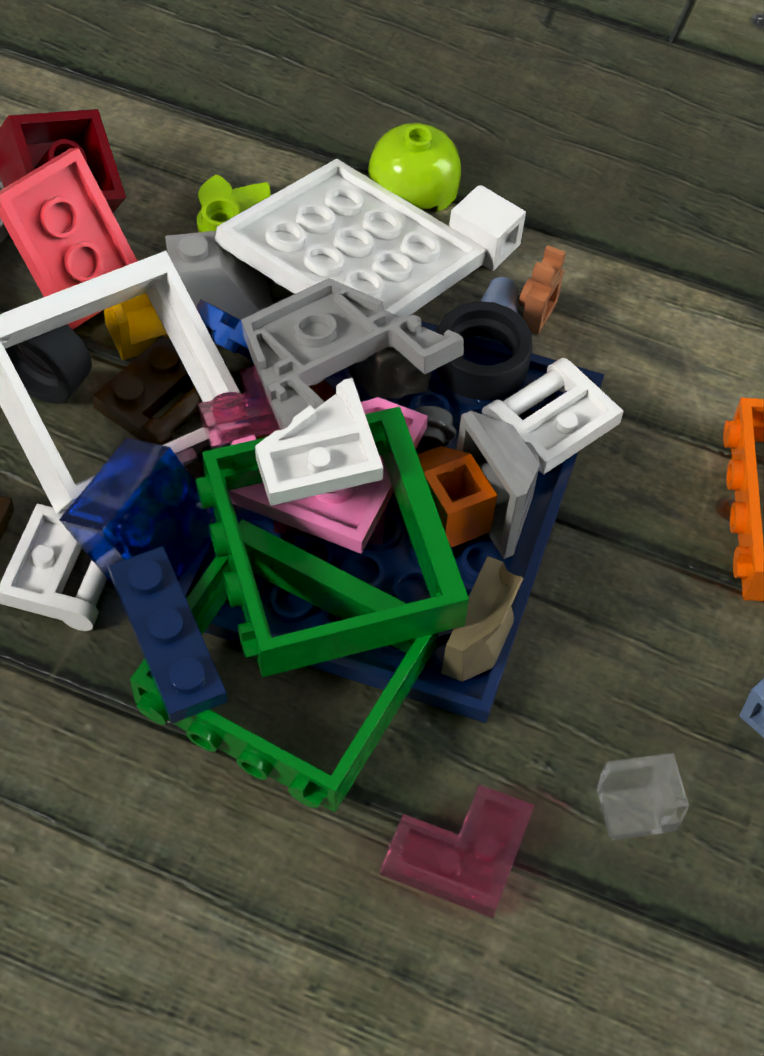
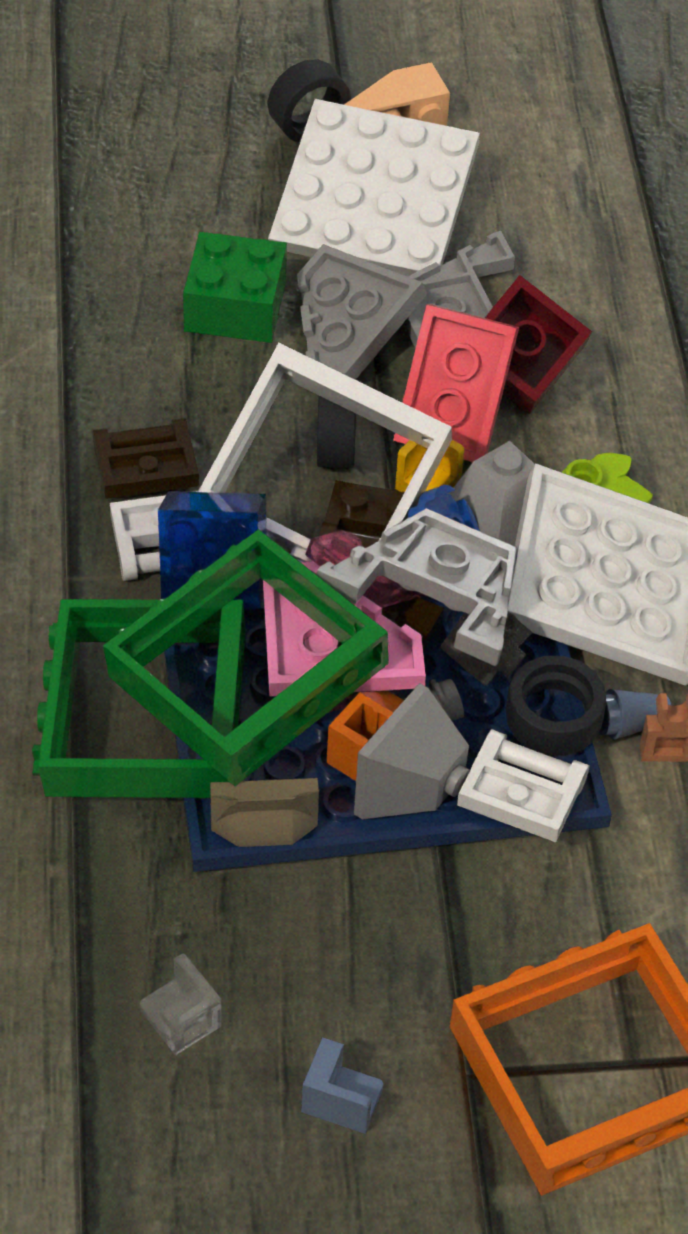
camera: 65 degrees right, 5 degrees down
dark blue plate [108,546,227,724] -> none
white wing [255,378,383,506] -> none
clear pink plate [380,785,535,918] -> none

